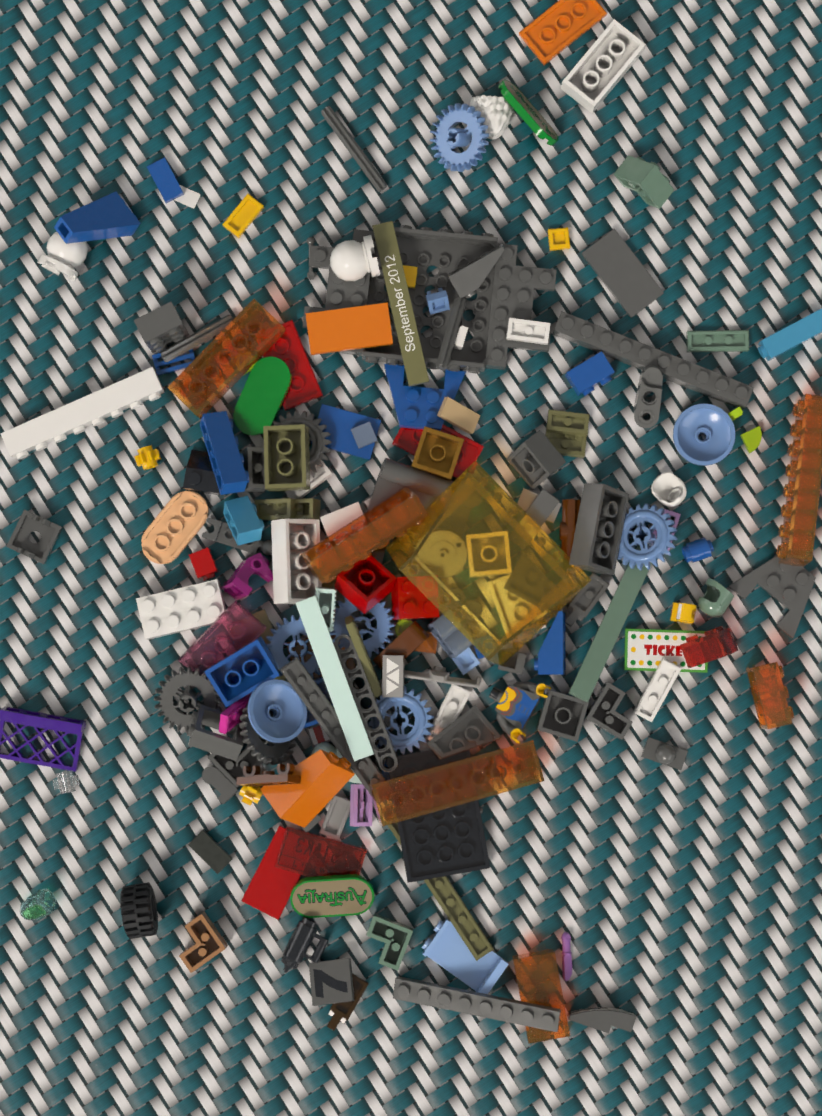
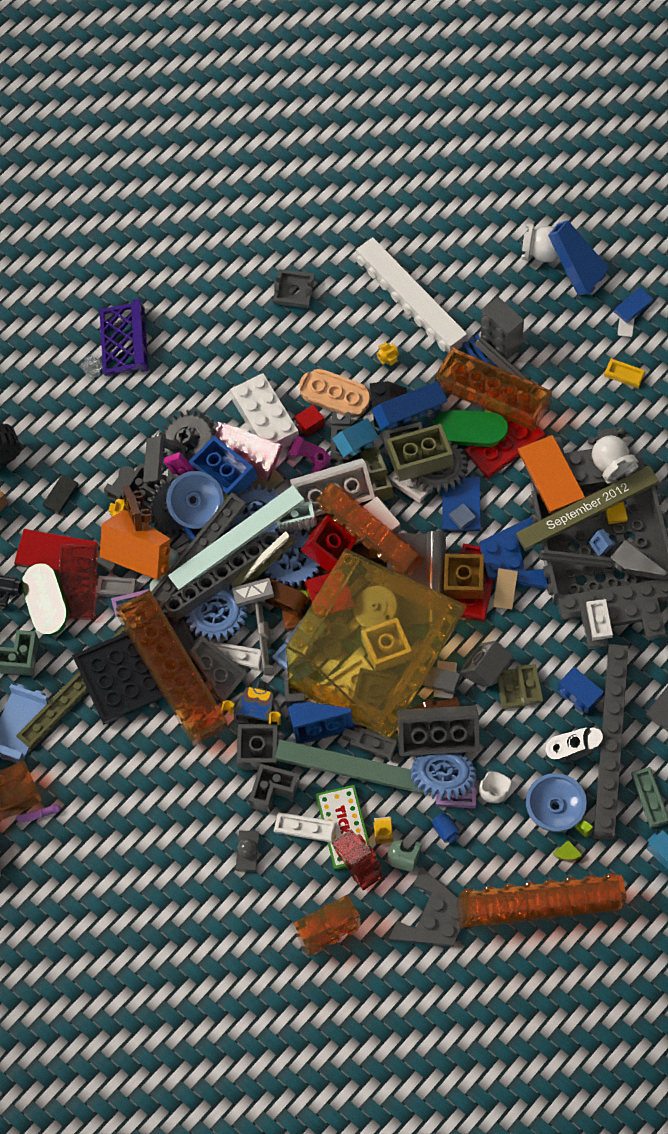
camera: 80 degrees right, 20 degrees down
white tile [454,325,468,350] -> none

